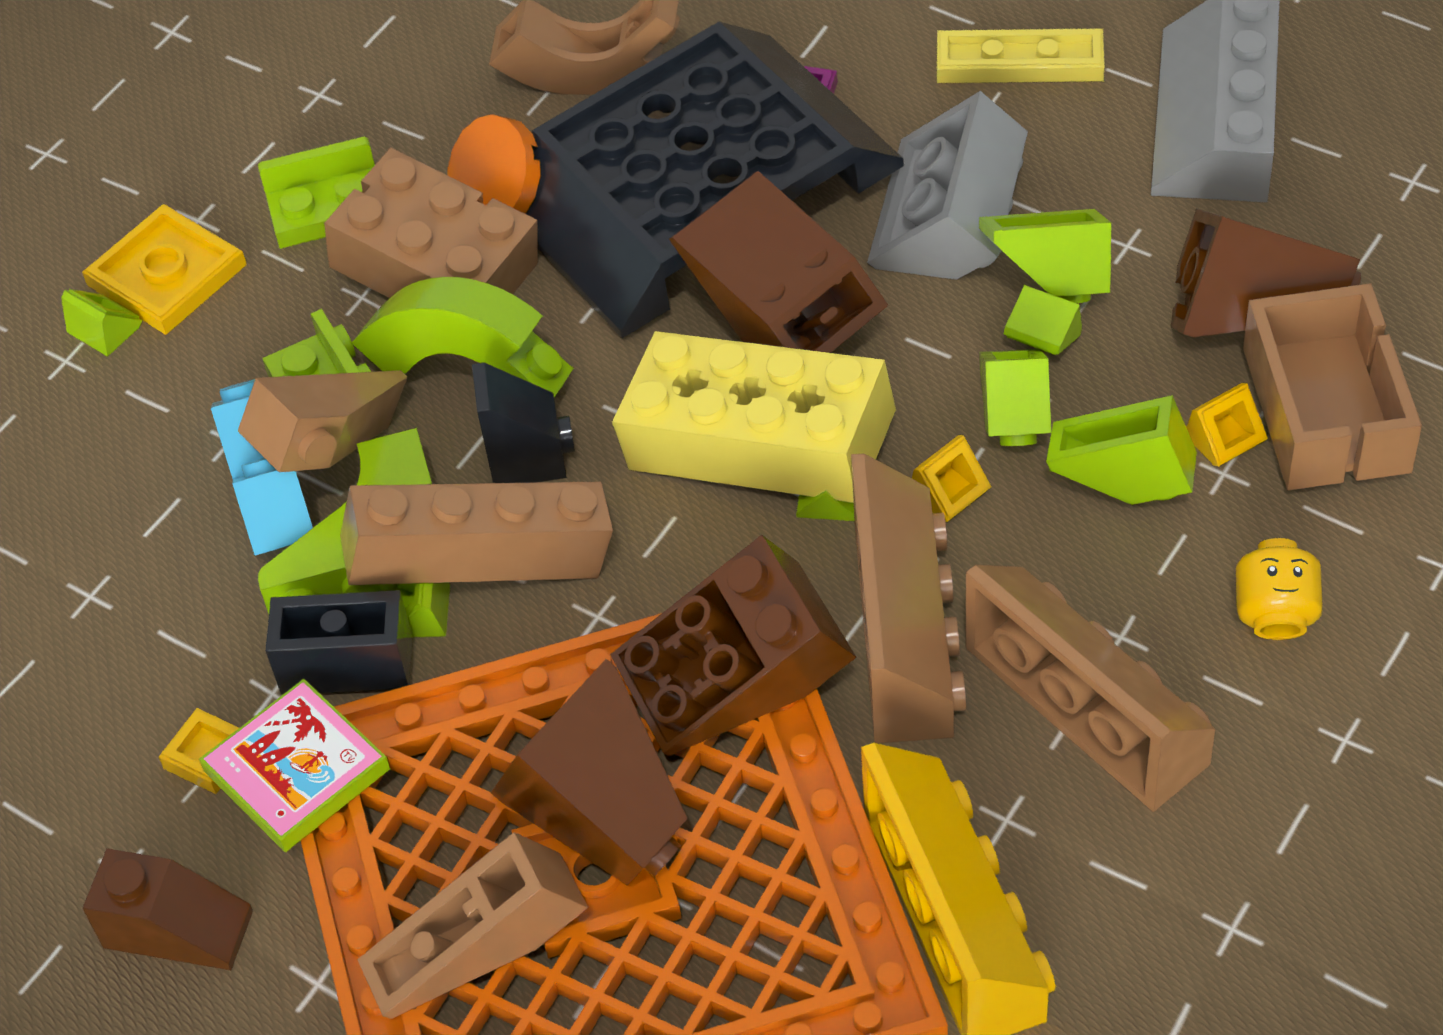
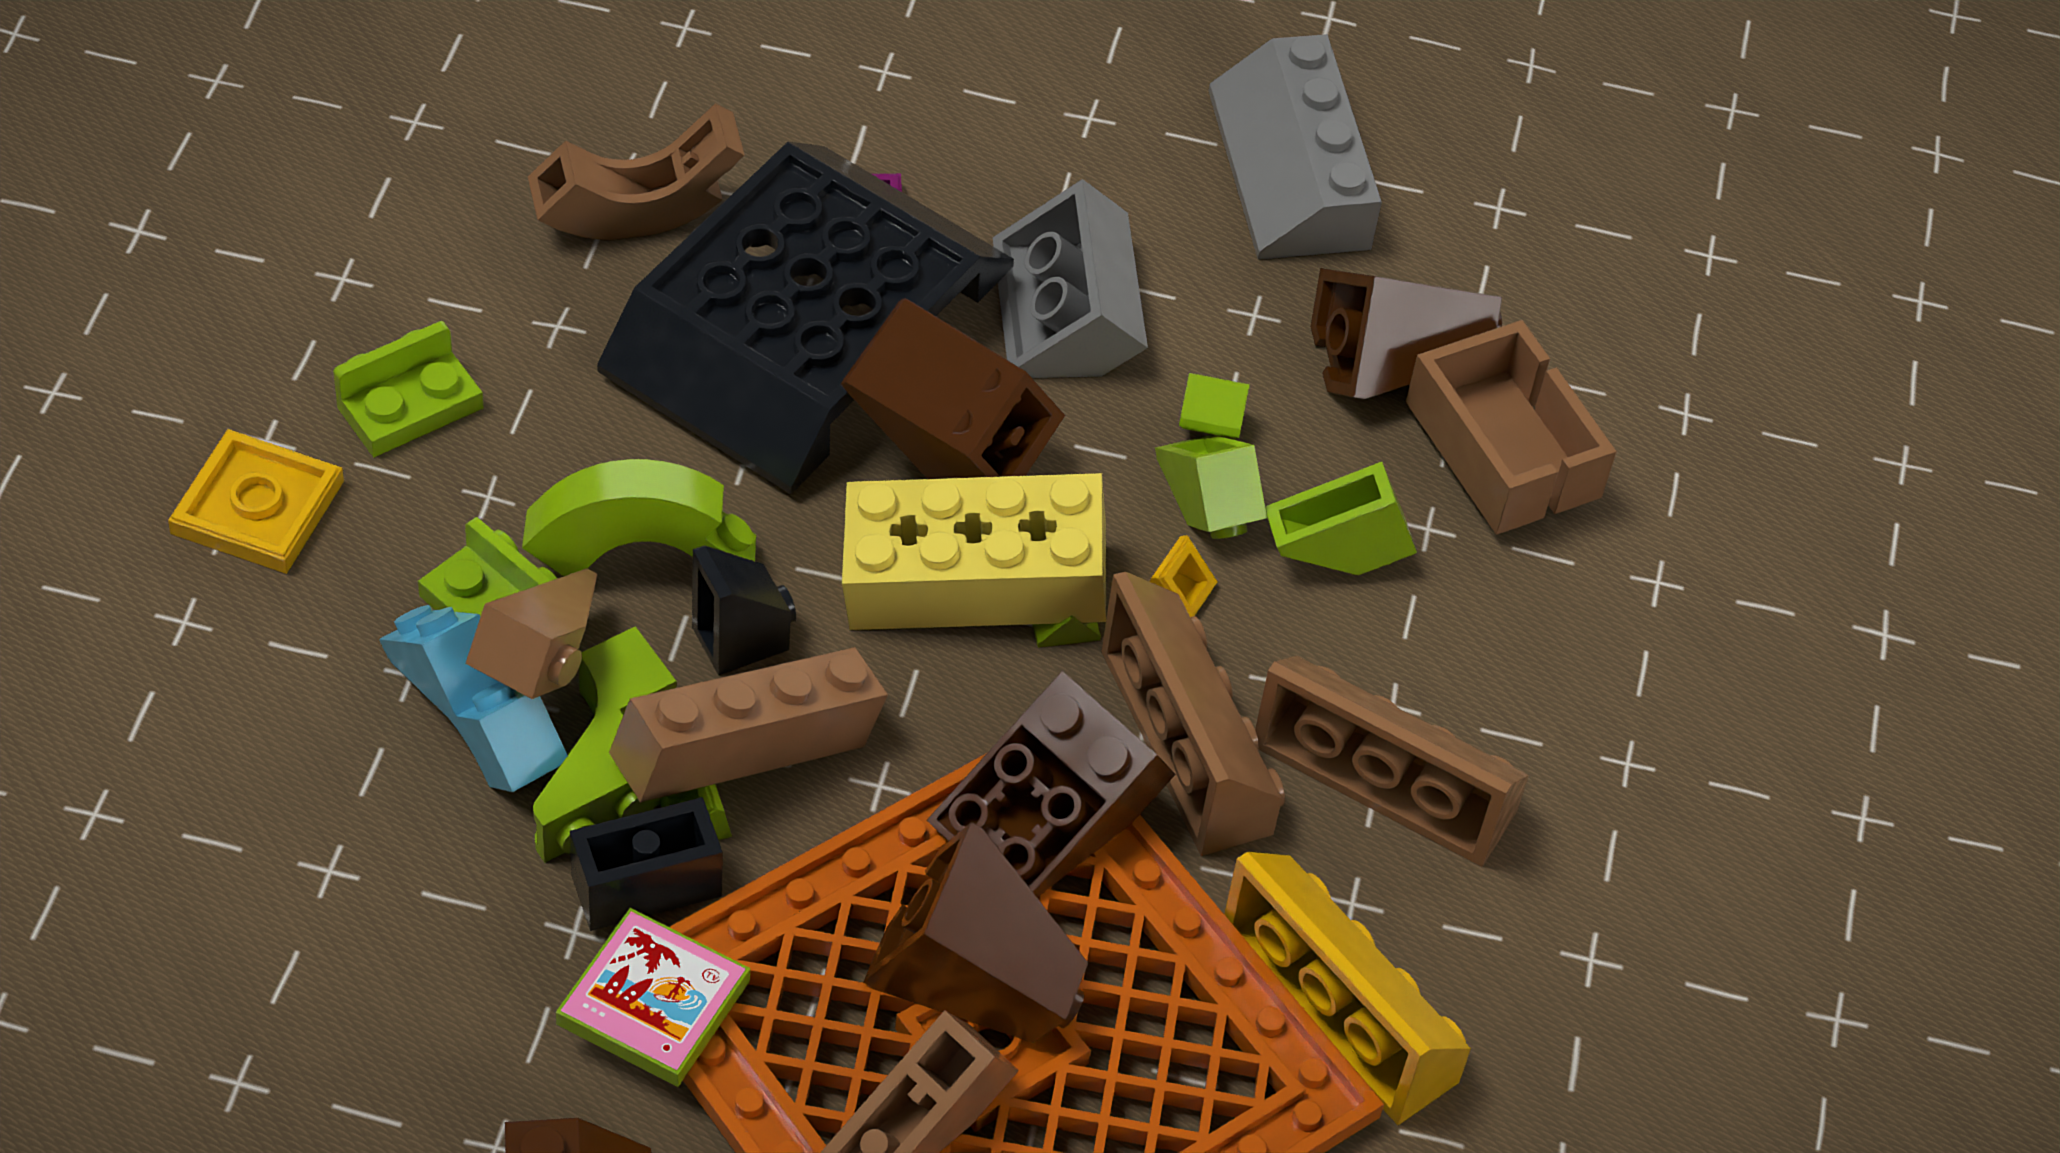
camera: 30 degrees left, 0 degrees up
lime slope [61,289,142,357] -> none
yellow tile [159,708,239,794] -> none
medium nougat piece [324,147,538,298] -> none
orange tile [447,114,541,214] -> none
light yellow tile [937,29,1104,83] -> none
lime slope [979,209,1111,303] -> none
yellow slope [1186,383,1268,467] -> none
yellow head [1236,538,1323,640] -> none

